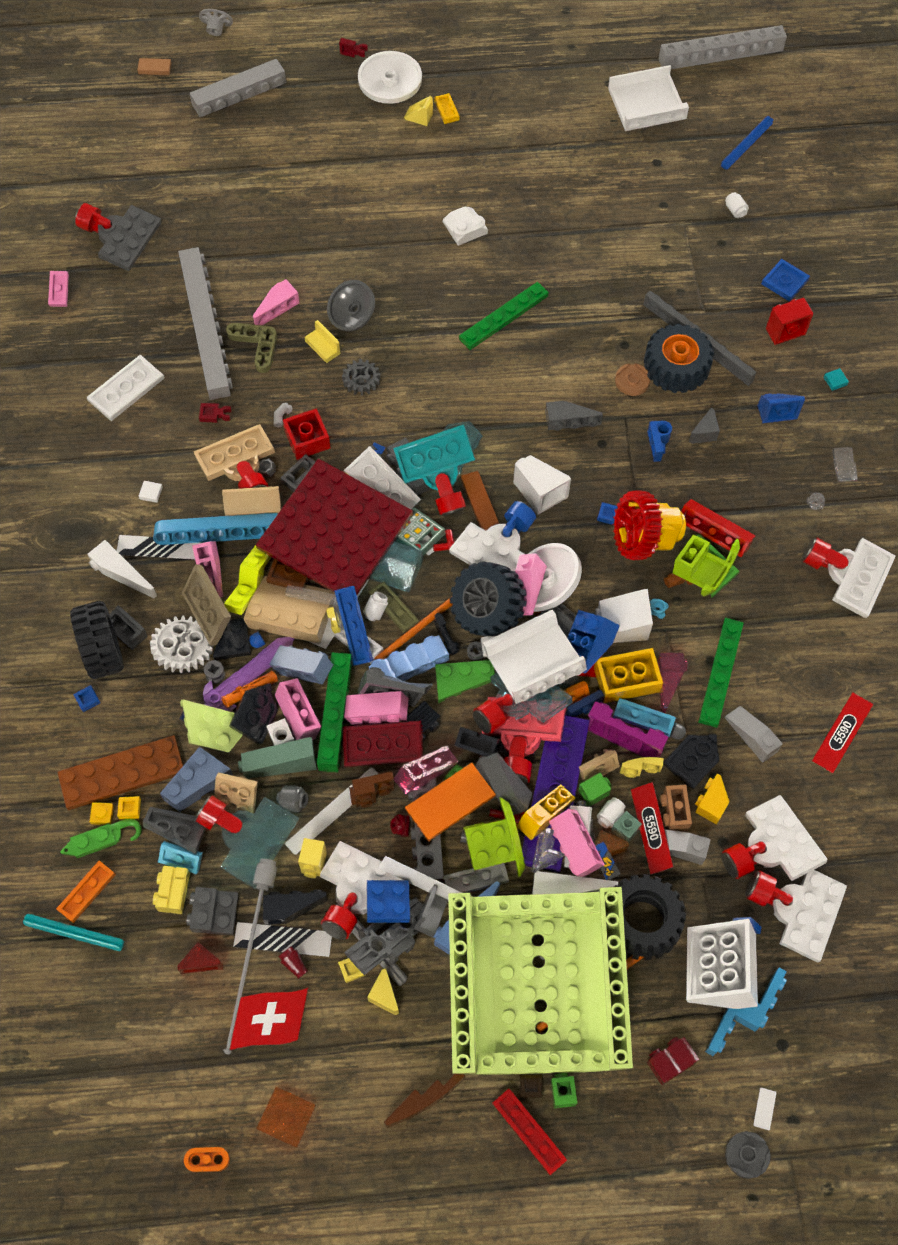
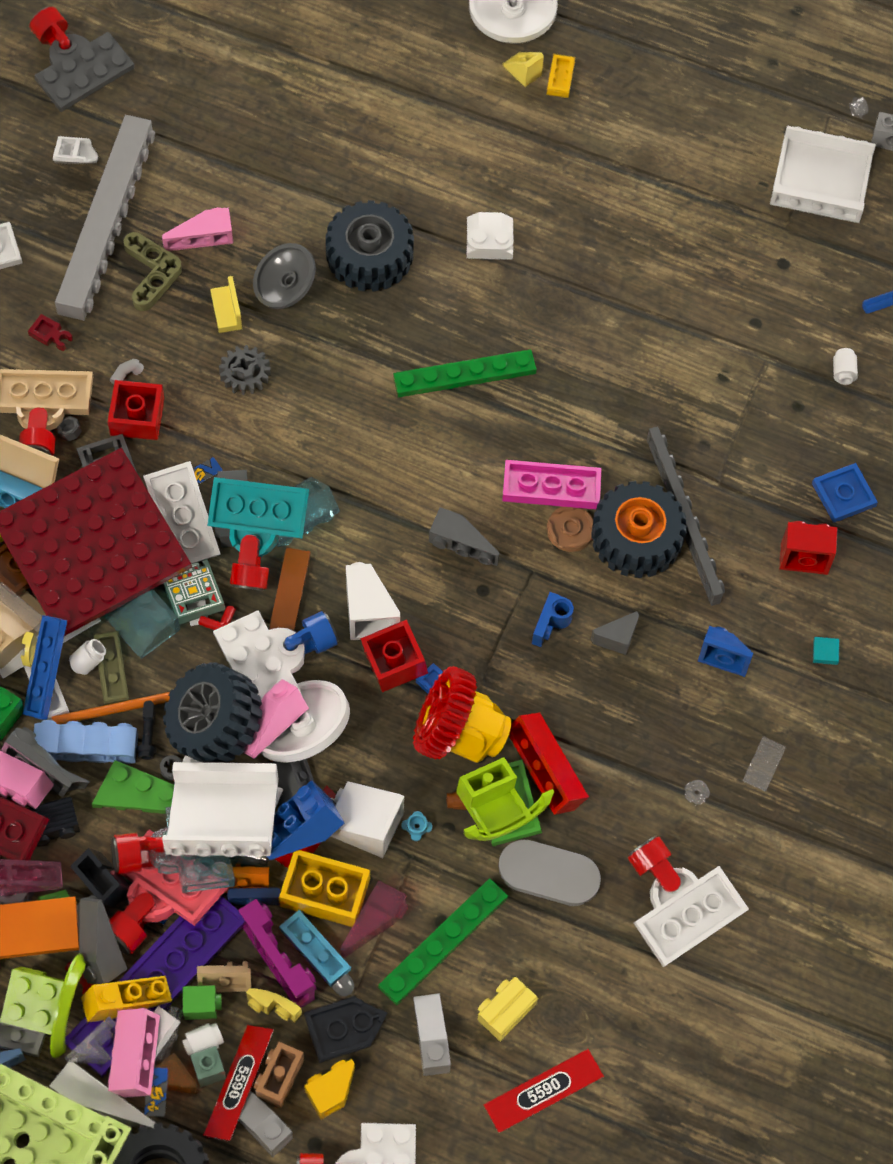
camera: 25 degrees right, 0 degrees up
none -> white slope [53,136,98,164]
none -> black wheel [325,200,414,292]
none -> red brick [360,619,428,692]
none -> light yellow brick [477,977,538,1041]
none -> light grey tile [499,840,601,906]
none -> dark pink plate [502,460,601,509]
none -> clear plate [850,97,868,119]

